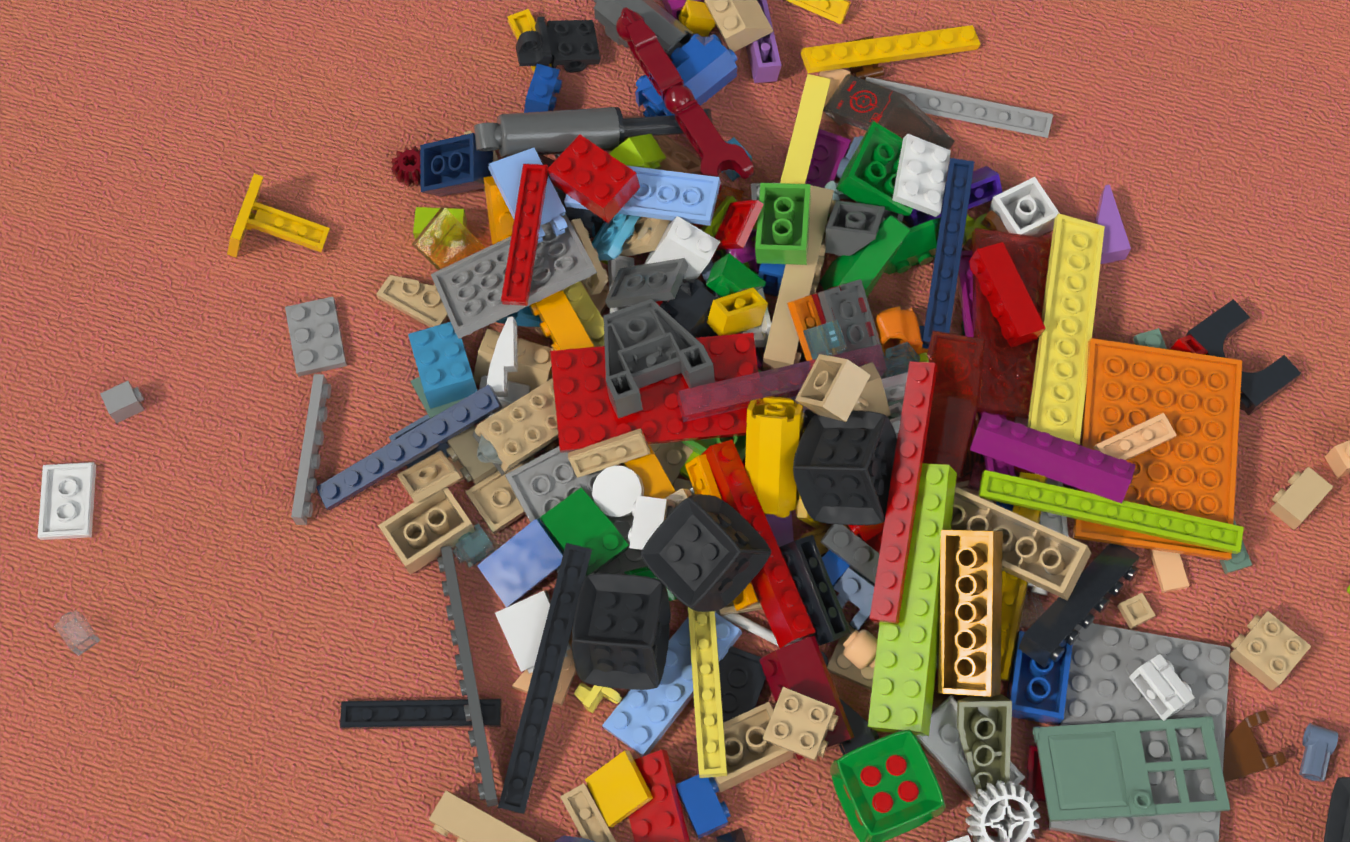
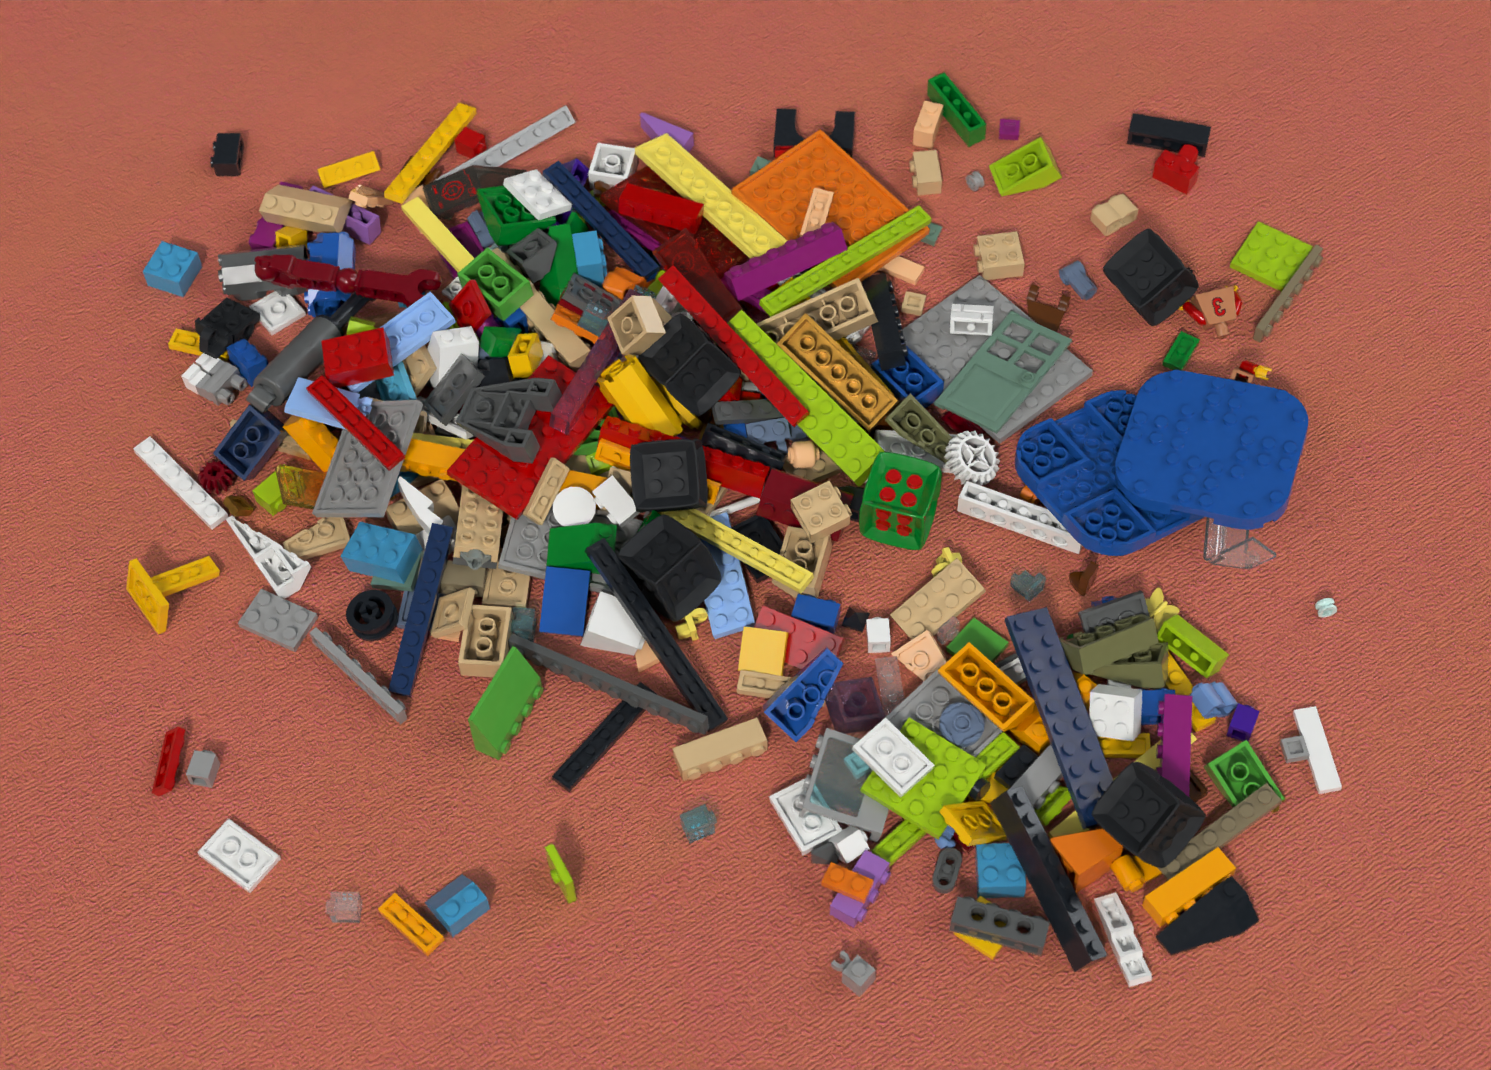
camera: 50 degrees left, 10 degrees down
none -> white plate [133,436,229,530]
none -> red plate [152,727,185,796]
none -> light grey hips [181,353,248,406]
none -> pearl gold plate [223,496,254,517]
none -> white wedge [226,516,311,599]
none -> white tile [249,291,306,335]
none -> black wheel [346,590,398,641]
none -> light nougat wing [348,184,393,208]
none -> light orange plate [378,893,445,956]
none -> dark azure slope [425,875,490,937]
none -> red brick [454,127,487,159]
none -> bright green slope [468,646,543,760]
none -> lime plate [545,844,577,904]
none -> dark azure brick [572,231,607,289]
none -> light grey bush [966,171,985,191]

